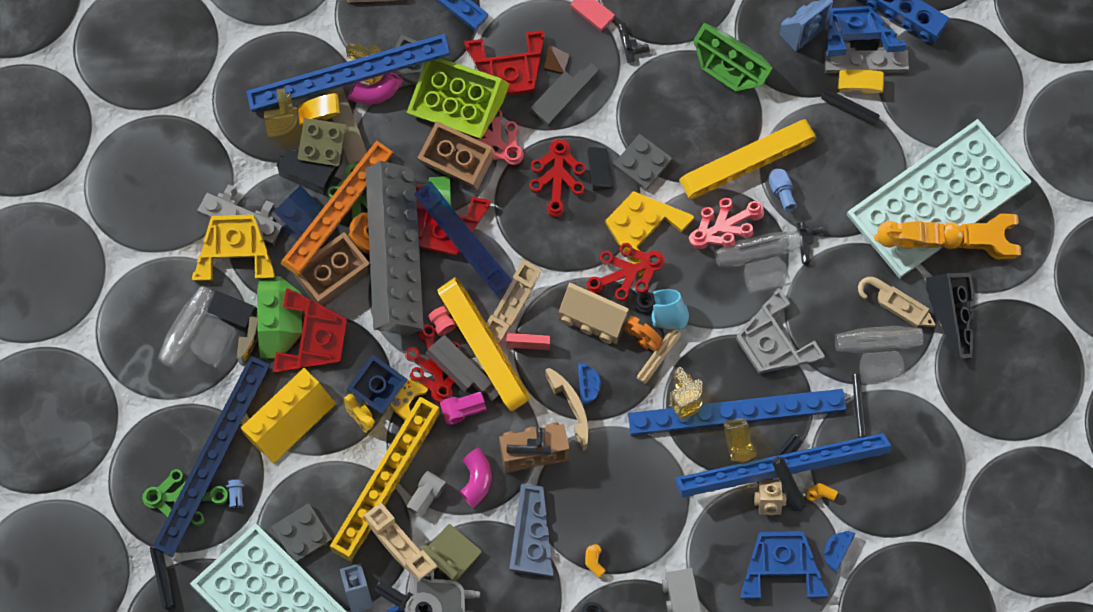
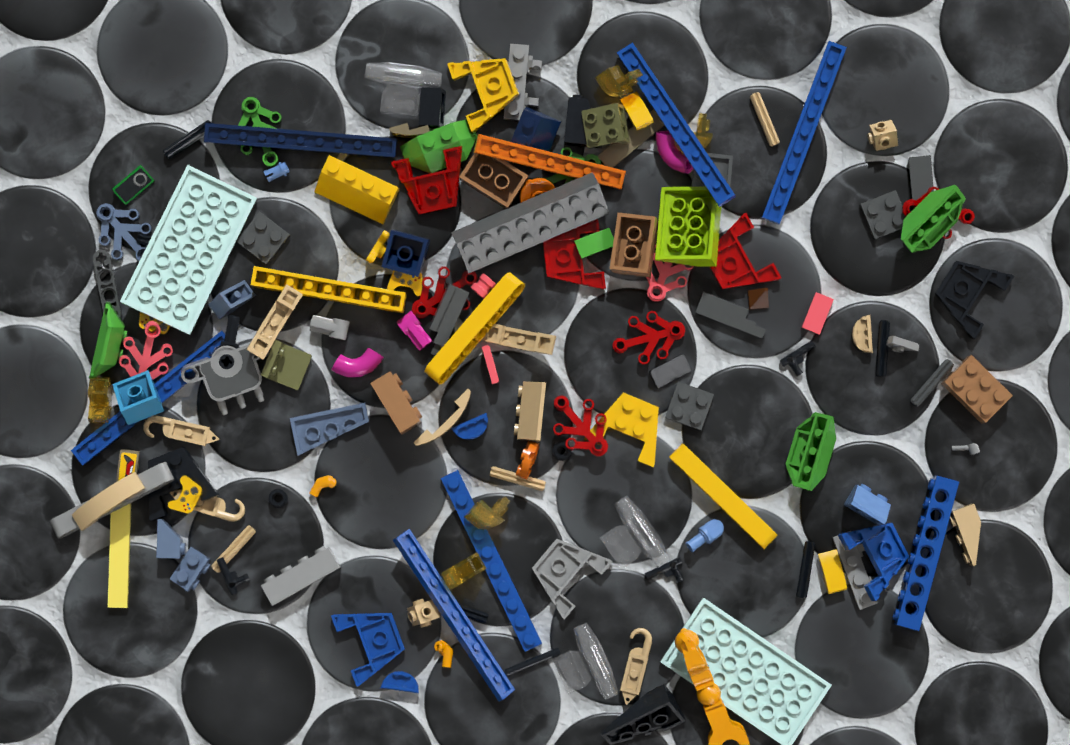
camera: 70 degrees right, 15 degrees up
clear blue arch [414,181,512,295] -> none
black hose [506,427,551,455] -> none
medium azure piece [652,289,689,330] -> none
coral plant [689,198,764,249] -> none
black axle [772,456,806,511] -> none

